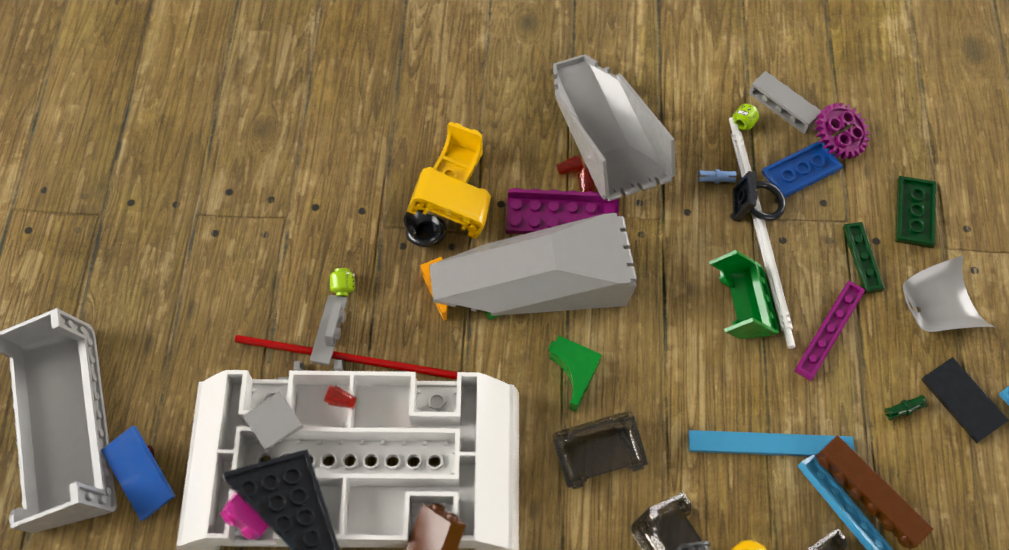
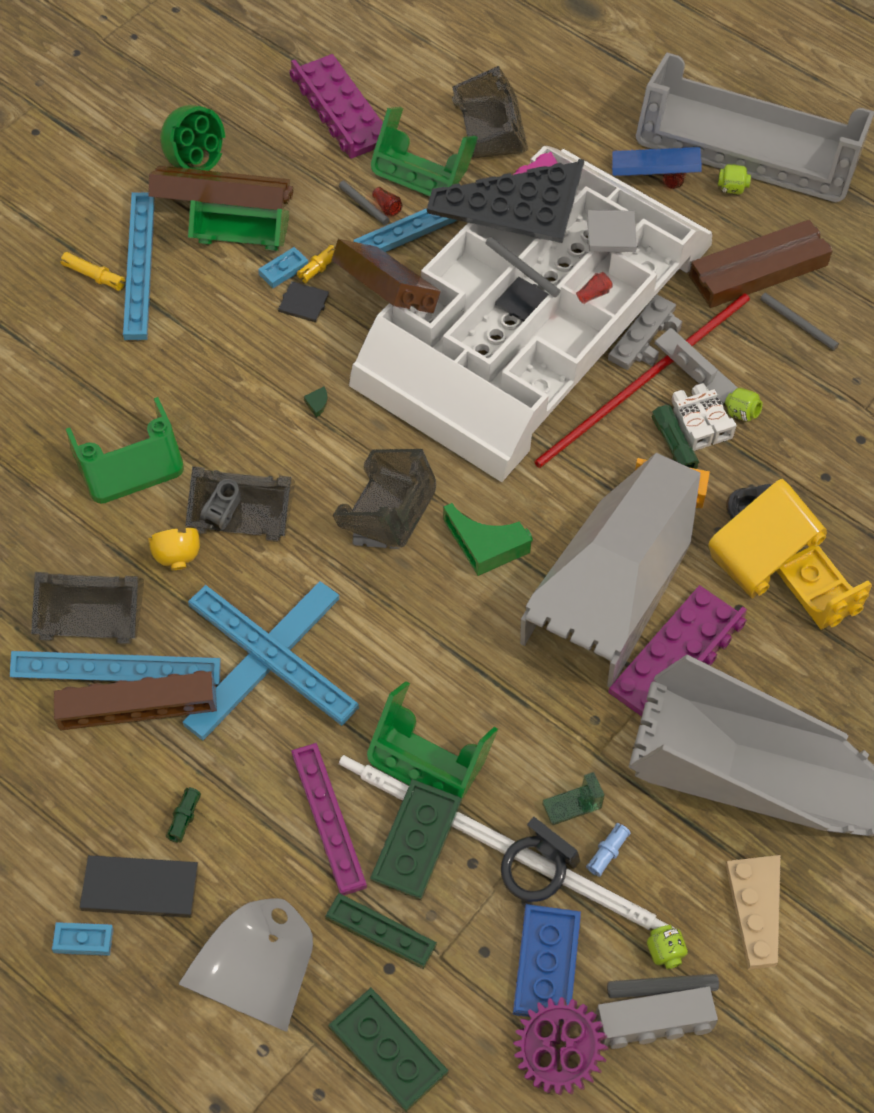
camera: 125 degrees right, 5 degrees down
none -> dark azure tile [188,585,359,726]
none -> dark green tile [370,779,462,900]
none -> dark grey bar [485,237,561,297]
none -> black piece [495,277,549,322]
none -> clear green bracket [543,772,605,825]
none -> dark grey axle [607,974,719,998]
none -> dark green axle [651,404,699,469]
none -> white hips [671,383,737,451]
none -> reddish brown brick [689,219,832,308]
none -> lime head [718,164,751,195]
none -> tan wing [726,855,780,970]
none -> dark grey bar [760,292,839,351]

